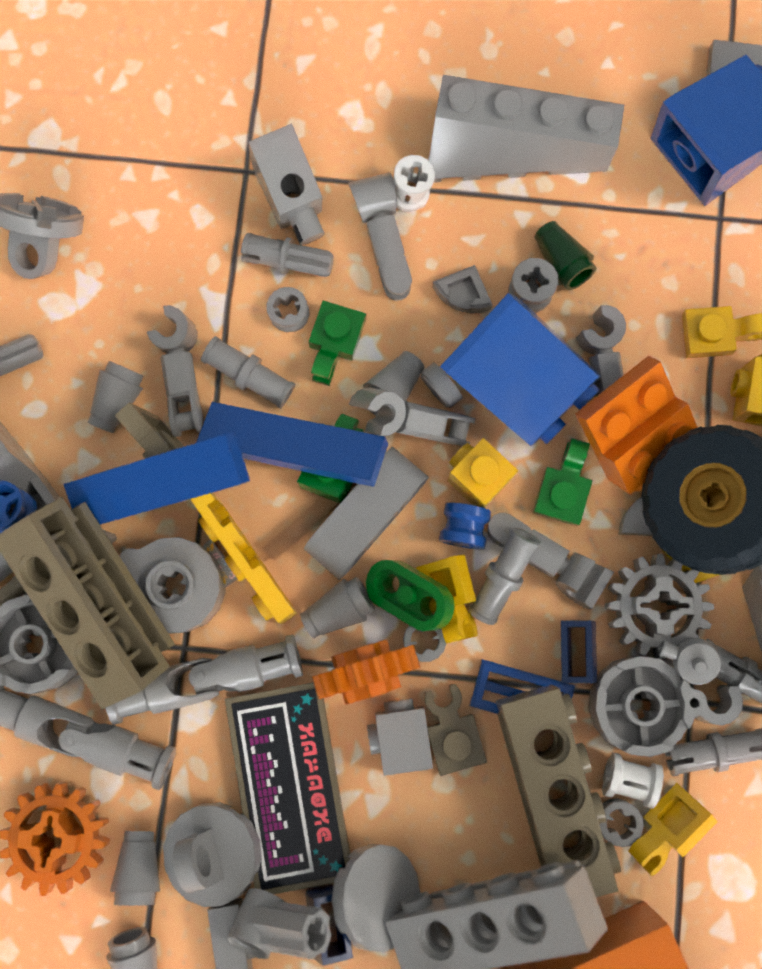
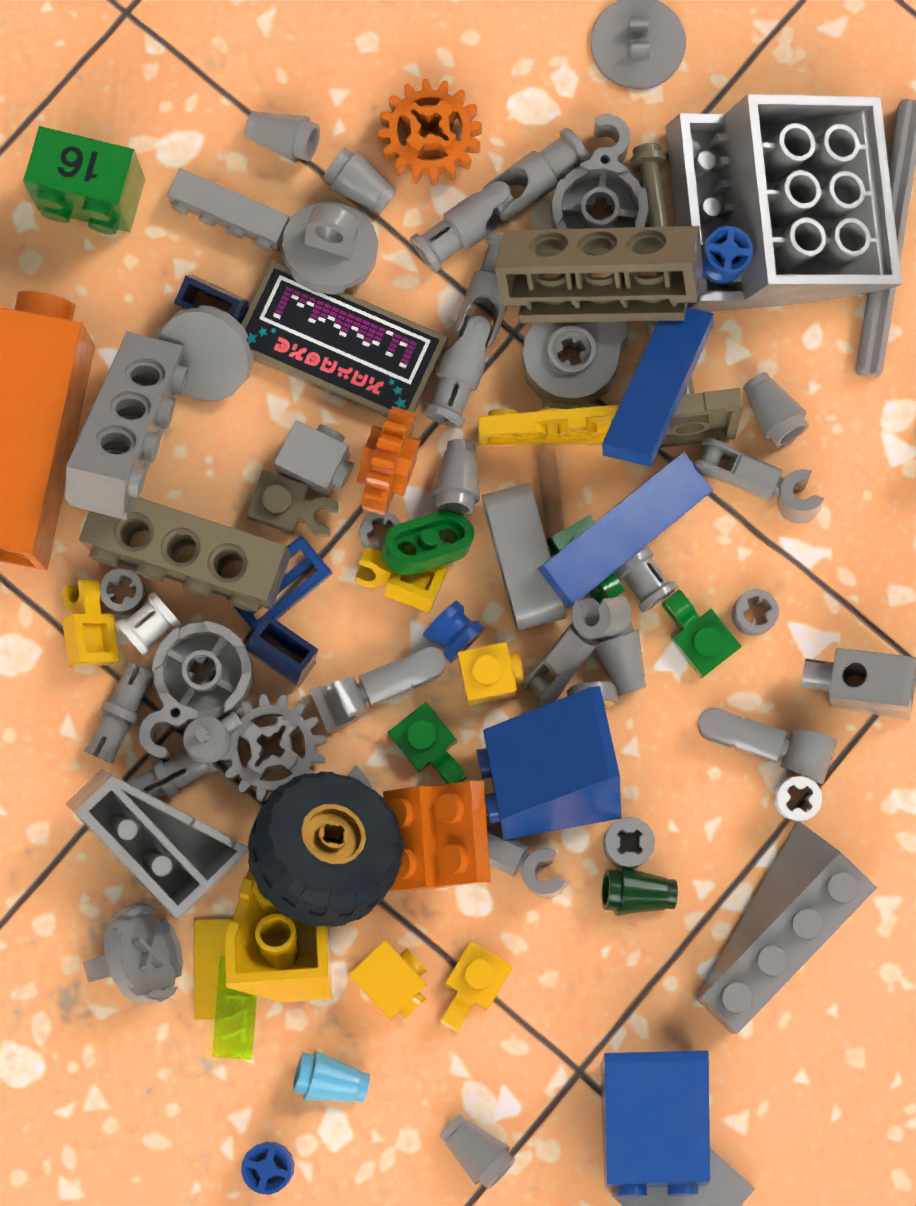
camera: 125 degrees right, 0 degrees up
light grey pin [201,336,296,409] -> none
light grey piece [226,888,332,960] -> none
light grey axle [241,233,334,277] -> none
light grey tile [432,265,493,313] -> none
light grey pin [469,528,541,625] -> none
none -> light grey bush [615,547,678,613]

